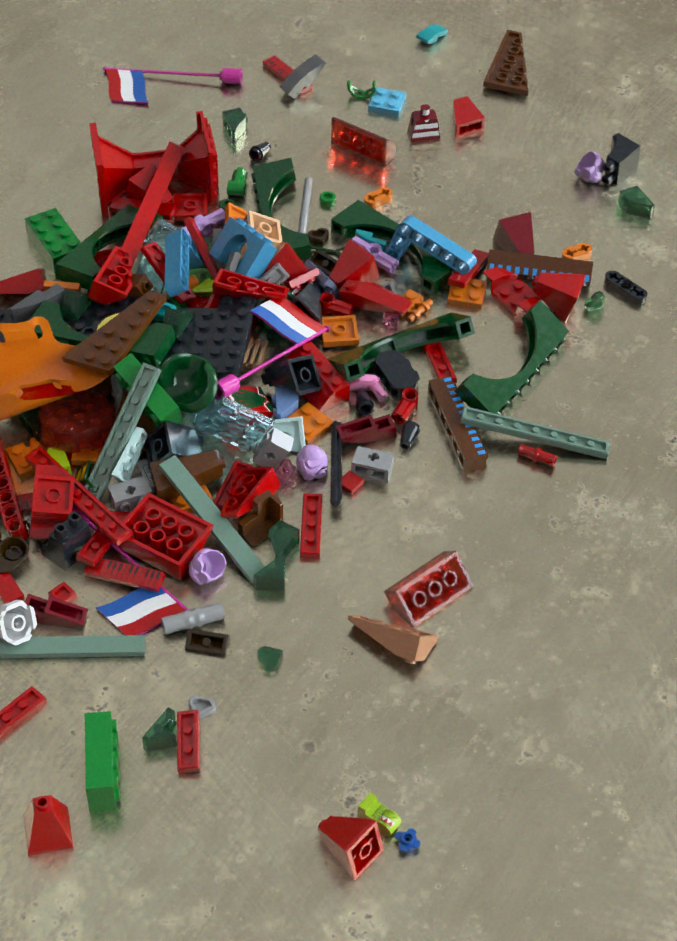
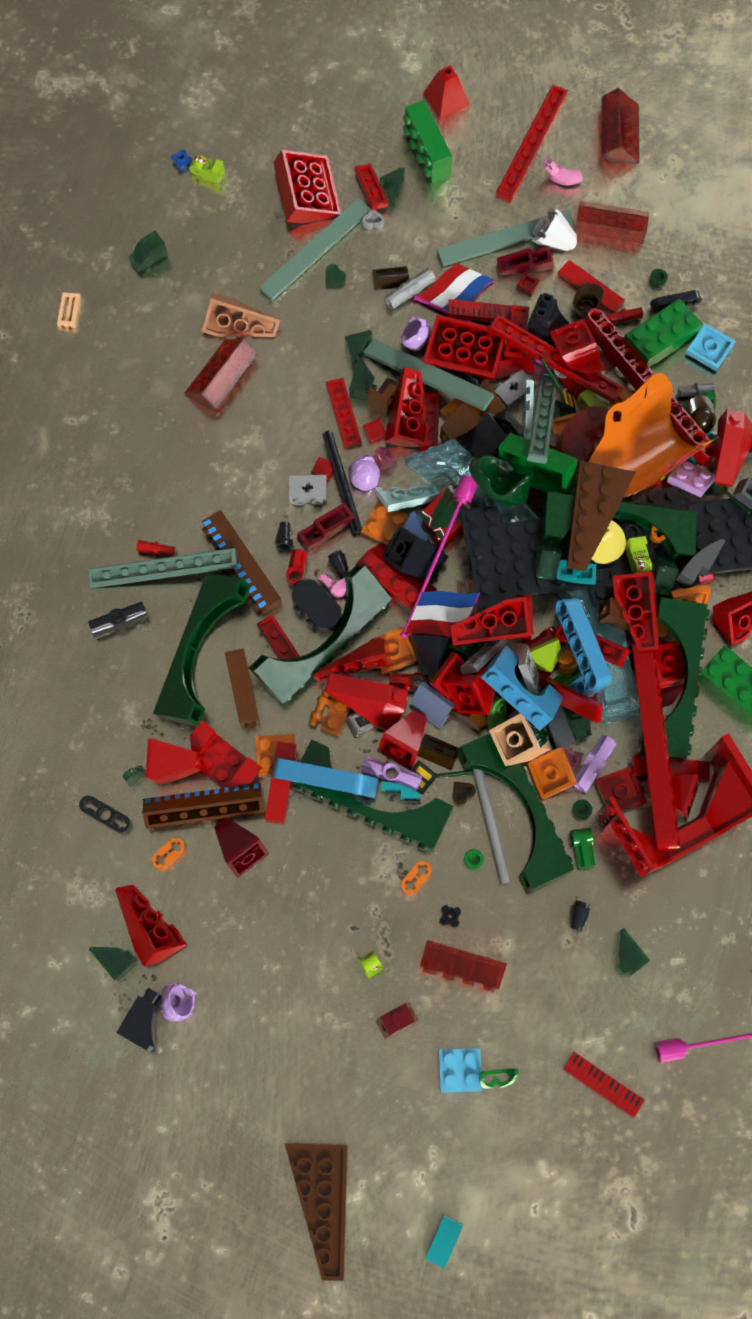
camera: 165 degrees right, 25 degrees up
light grey brick [252,428,294,469] -> none
dark grey slope [280,54,326,99] -> none
red slope [318,816,384,880] -> none
red slope [452,96,485,138] -> none
none -> light nougat tile [57,292,81,328]
none -> black piece [88,601,148,638]
none -> red wedge [115,885,186,967]
none -> clear green slope [128,230,168,272]
none -> reddish brown slope [225,648,260,729]
none -> sand green tile [259,198,371,301]
none -> red slope [273,149,341,223]
none -> red wedge [313,637,392,681]
none -> lime leg [358,951,384,979]
none -> red tile [363,419,386,443]
none -> black plate [439,905,461,927]
none -> lime leg [625,536,652,574]

